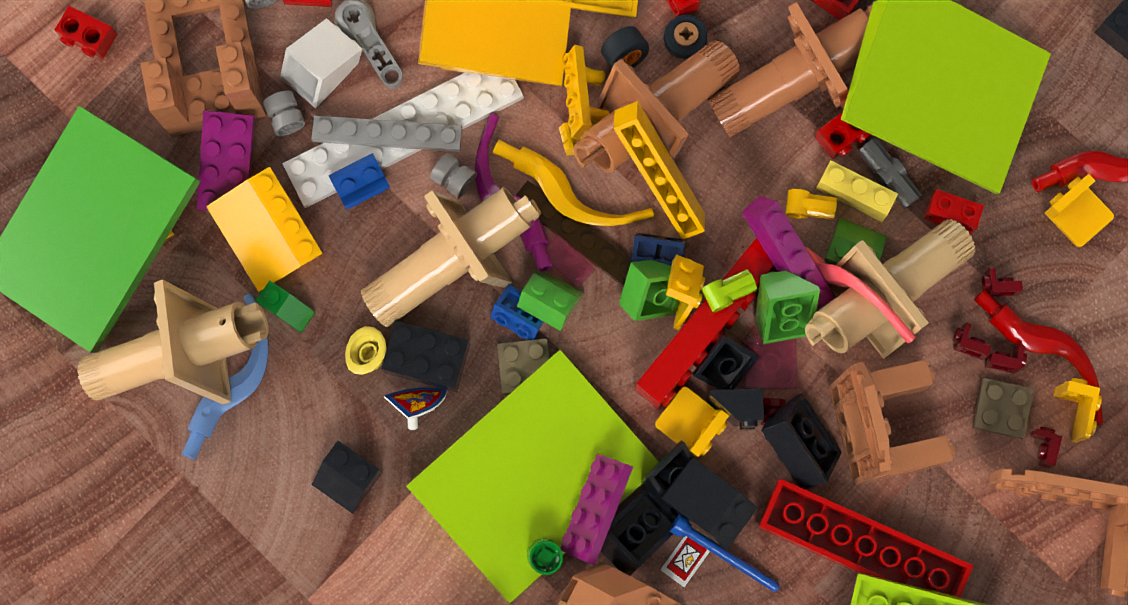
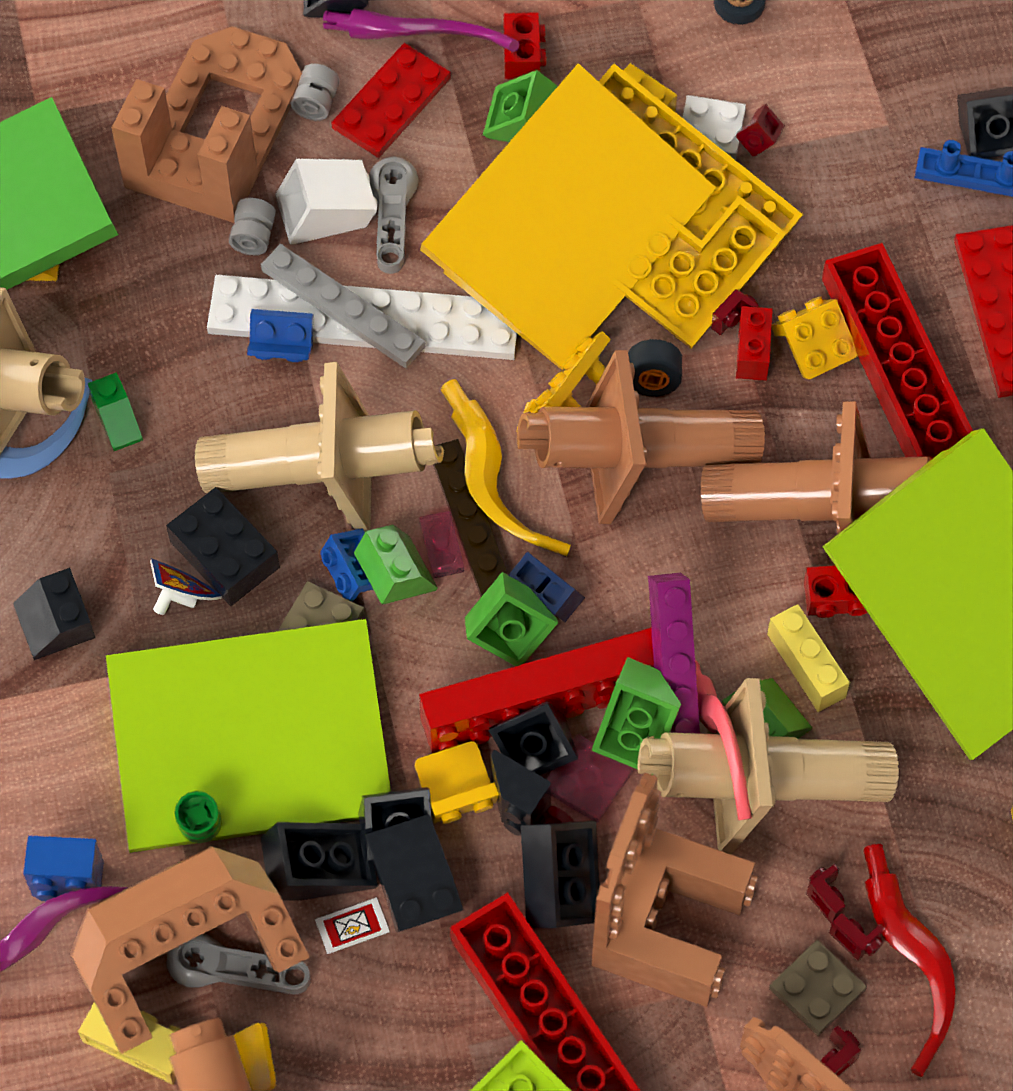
camera: 30 degrees right, 15 degrees down
red brick [54,6,118,59] -> none
magenta plate [197,110,255,211] -> none
yellow slope [206,167,323,292] -> none
light yellow hat [345,326,387,374] -> none
light grey wheel [430,153,477,199] -> none
magenta animal [475,114,553,272] -> none
magenta plate [560,454,633,565] -> none
yellow brick [613,101,705,240] -> none
black wheel [664,15,708,59] -> none
yellow bracket [666,254,705,330] -> none
blue piece [669,514,780,592] -> none
lime piece [701,269,757,313] -> none
yellow piece [785,189,837,220] -> none
dark grey piece [858,138,922,209] -> none
red brick [923,189,984,235] -> none
dark red bracket [982,267,1023,297] -> none
yellow bracket [1053,378,1102,443] -> none

